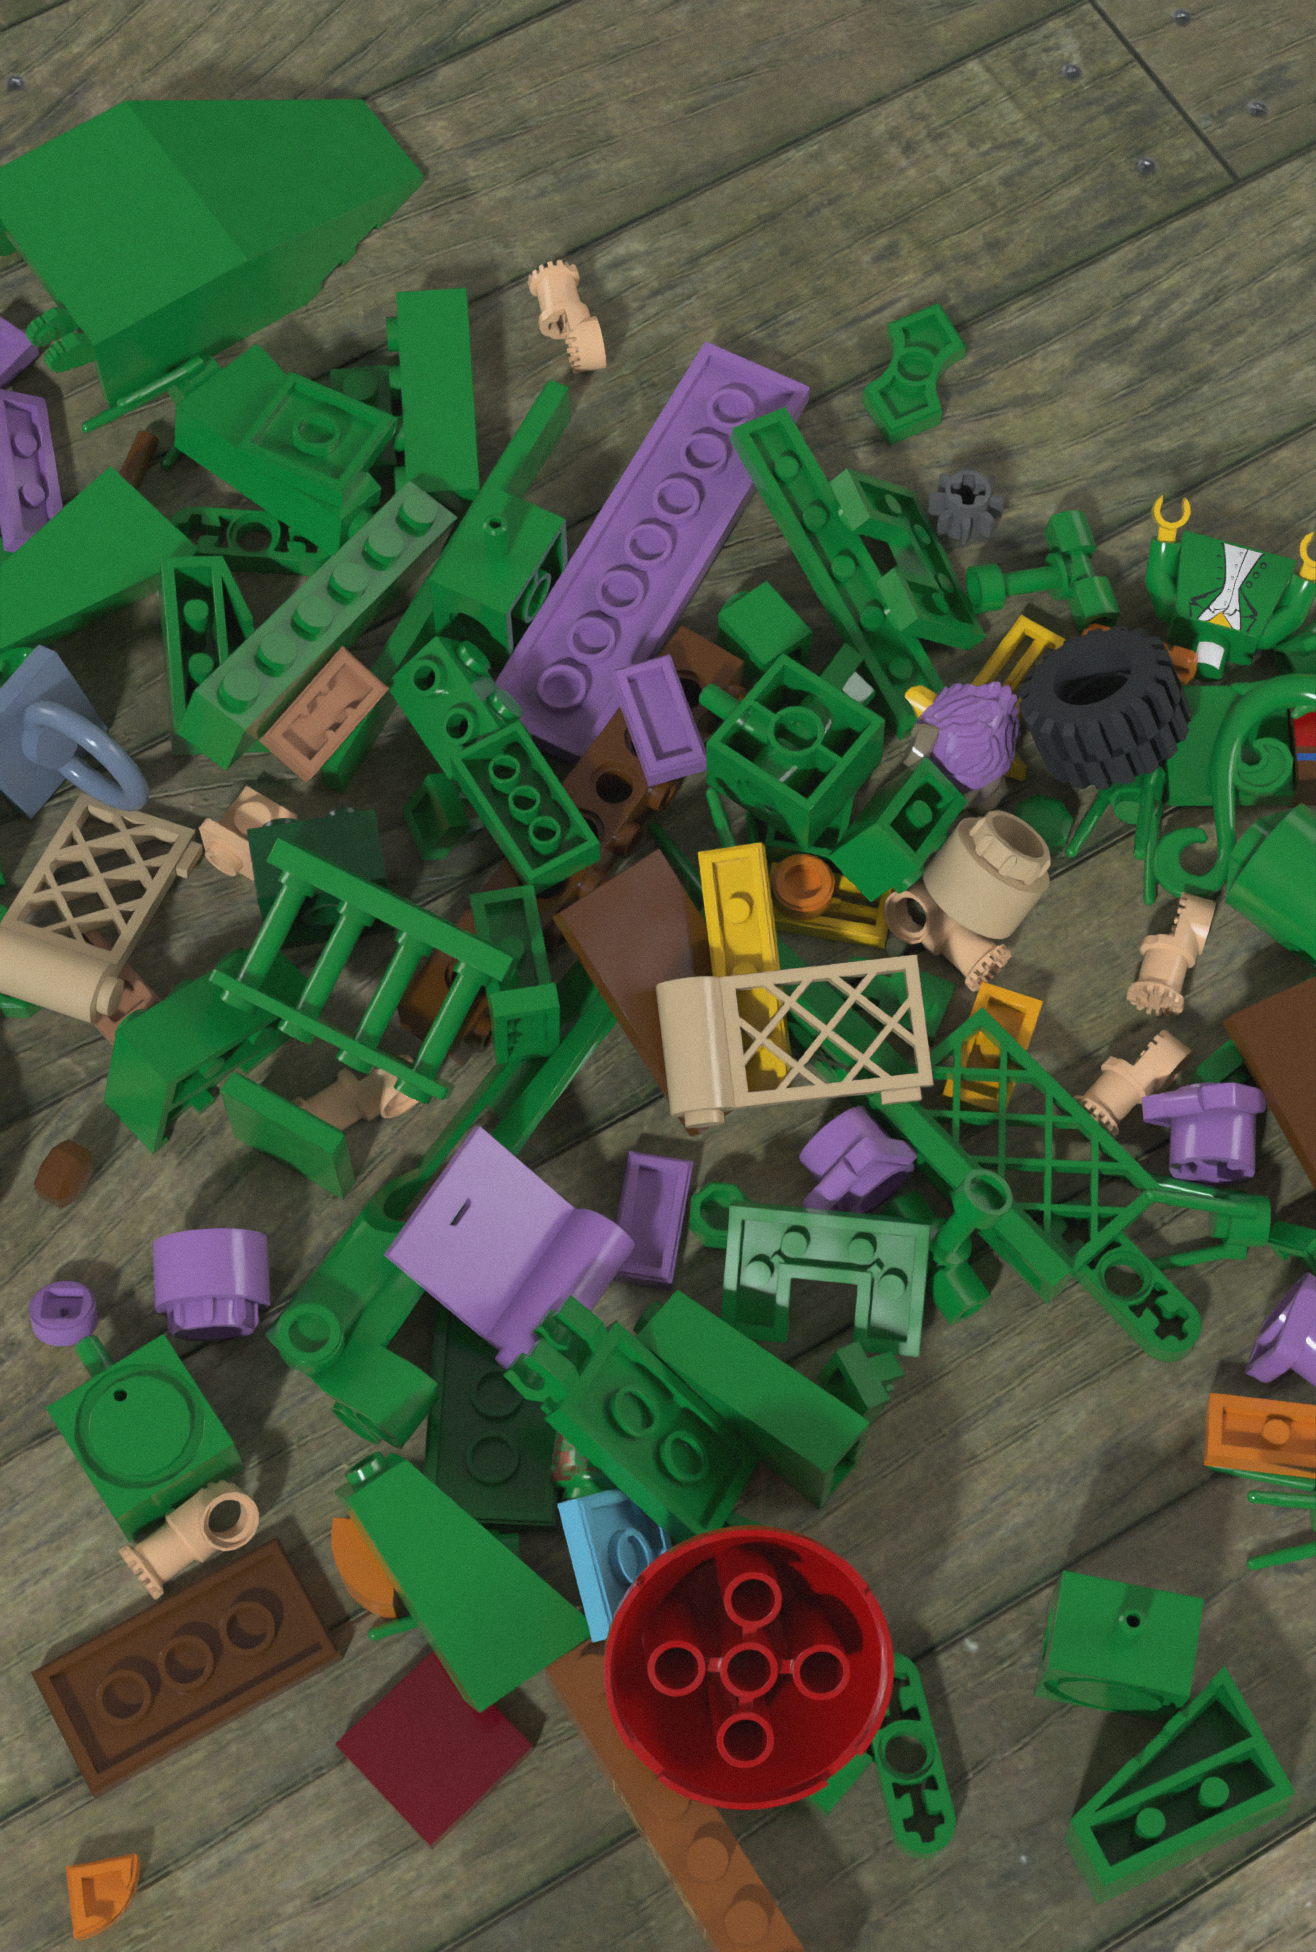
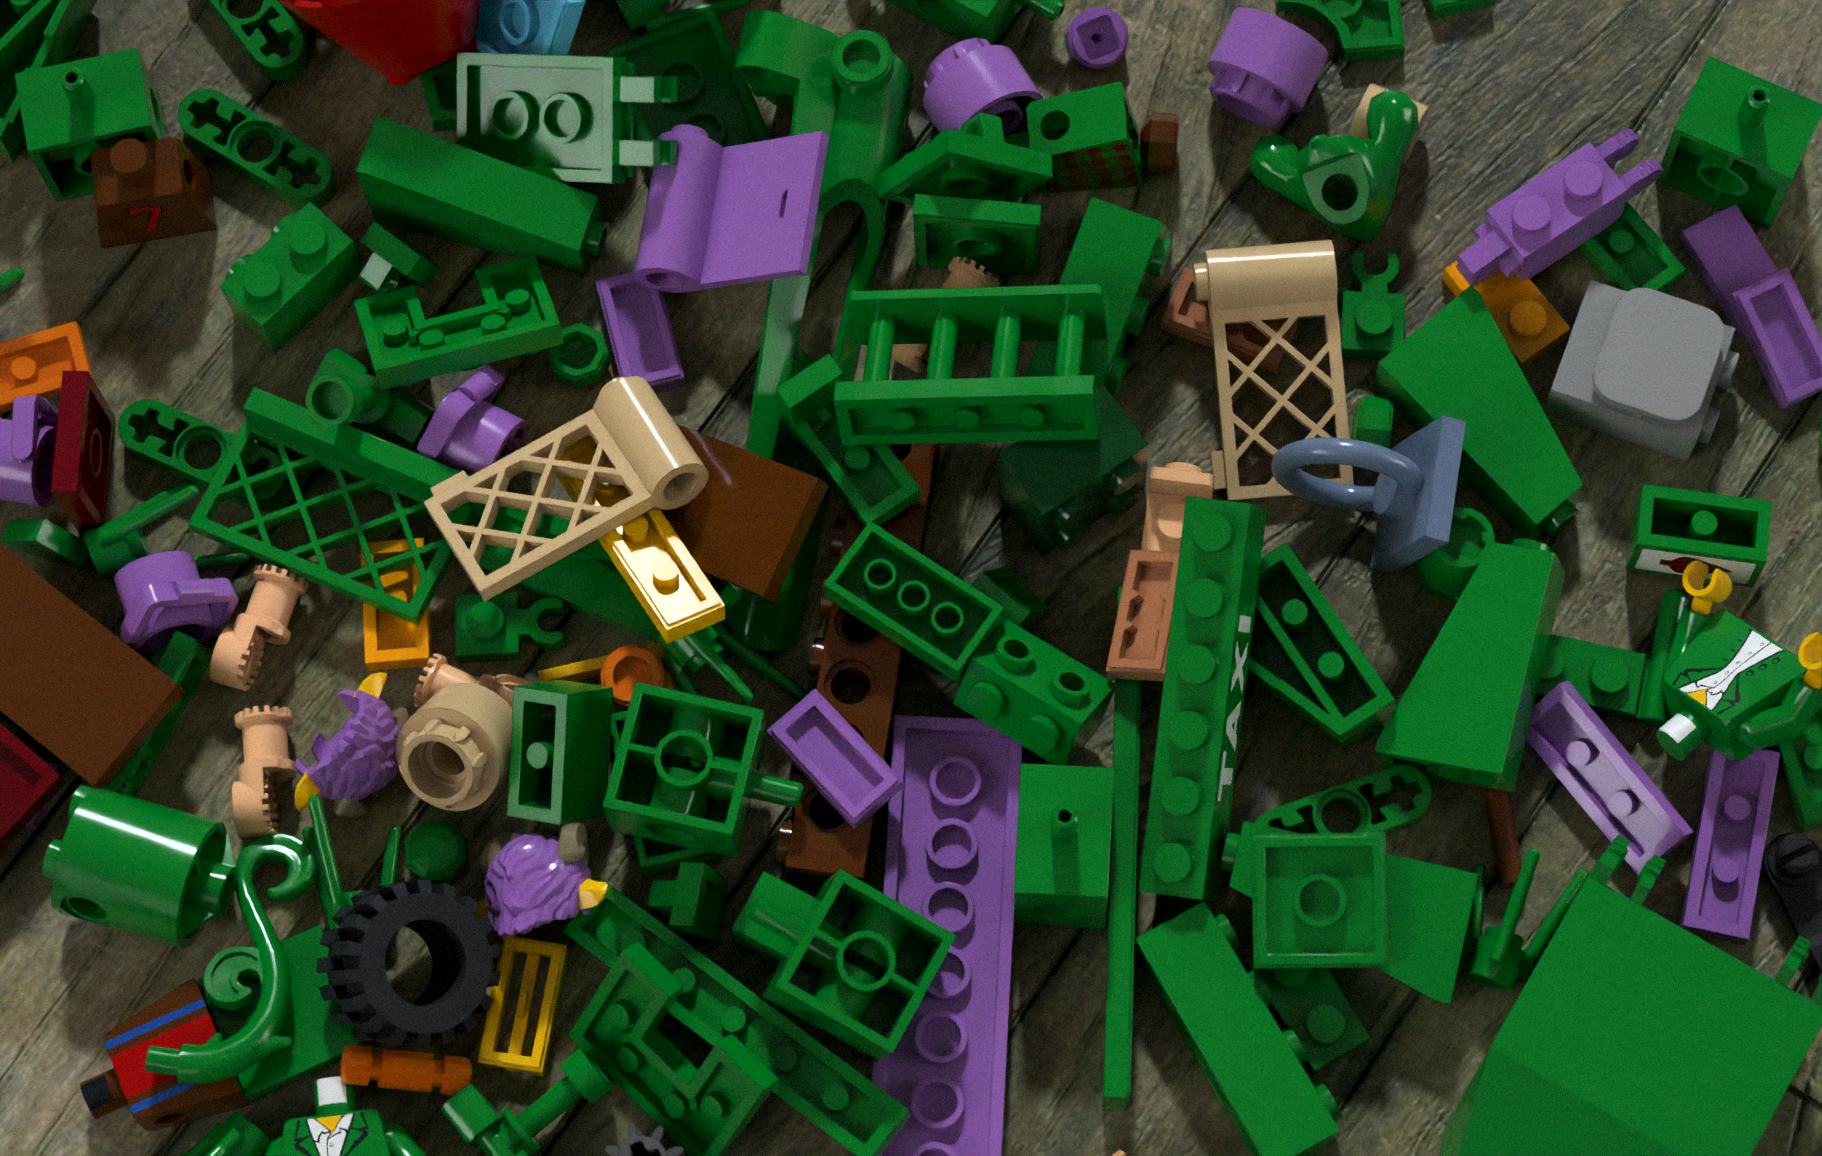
camera: 160 degrees right, 5 degrees up
none -> dark red tile [51,371,115,534]
none -> reddish brown torso [90,137,217,249]
none -> green beam [177,88,337,210]
none -> green brick [220,202,364,353]
none -> medium lavender hair [294,672,410,820]
none -> green piece [749,869,956,1062]
none -> green hinge [878,113,1053,206]
none -> green torso [1003,82,1144,193]
none -> green tile [1351,396,1393,448]

